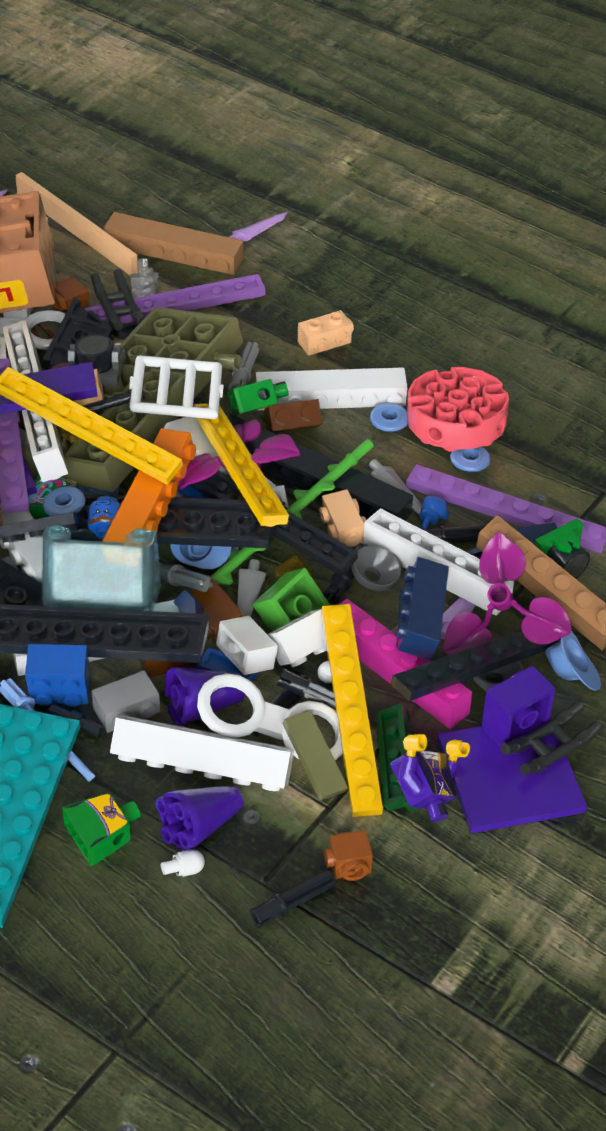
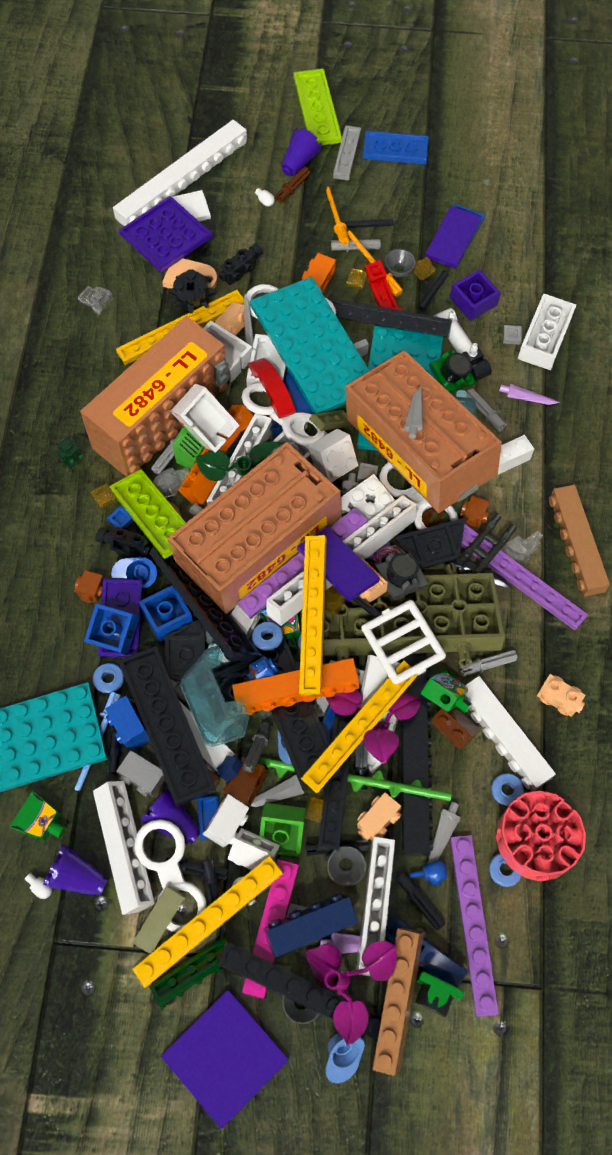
camera: 60 degrees right, 20 degrees up
light nougat tile [16,172,138,276] -> none
black axle [249,871,337,928] -> none
dark orange brick [324,830,373,881] -> none
torso [390,734,470,822] -> none
dark purple brick [481,666,555,747] -> none
pearl dark grey piece [500,700,604,775] -> none

